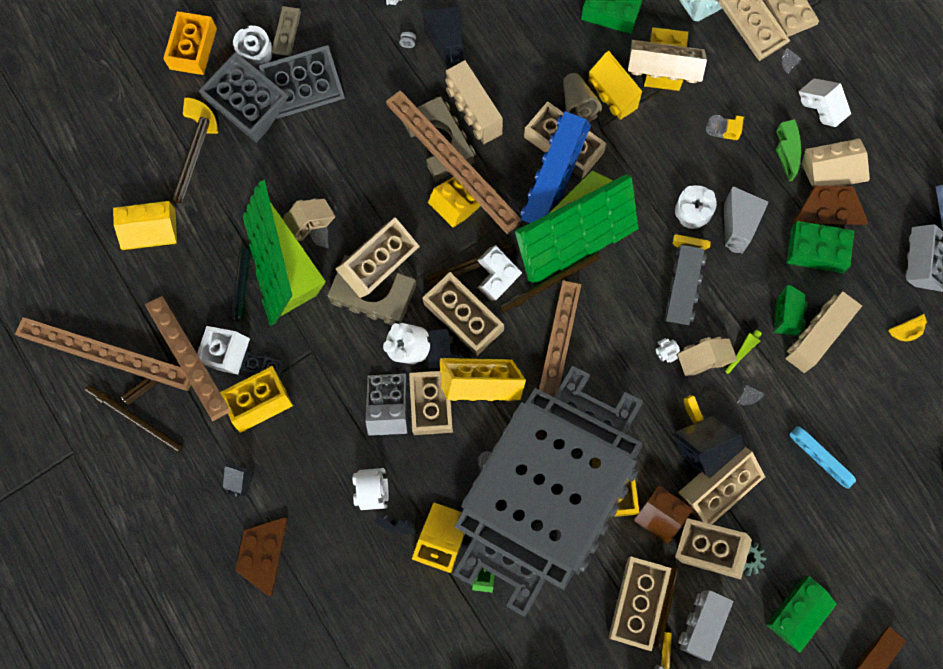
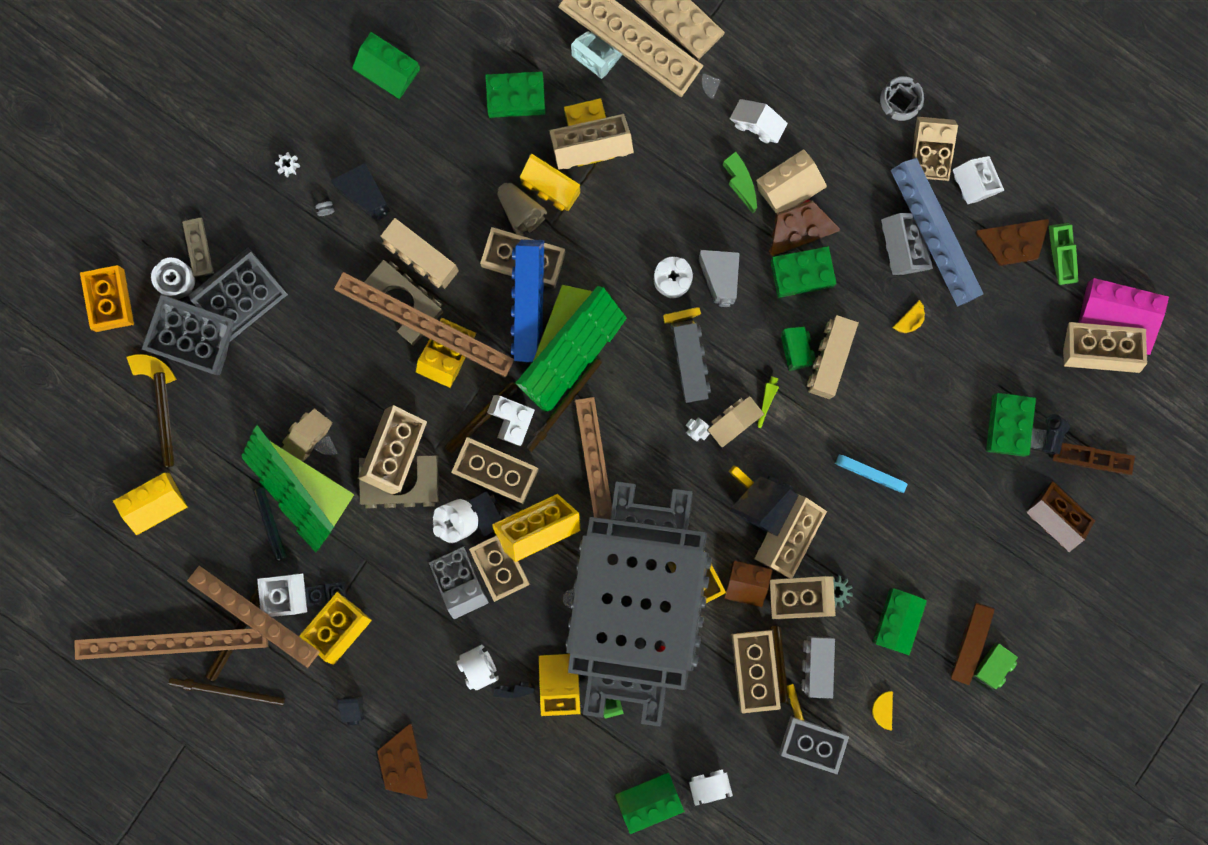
camera: 30 degrees left, 10 degrees up
leg [706,115,744,140] -> none
clear tile [737,385,764,405] -> none

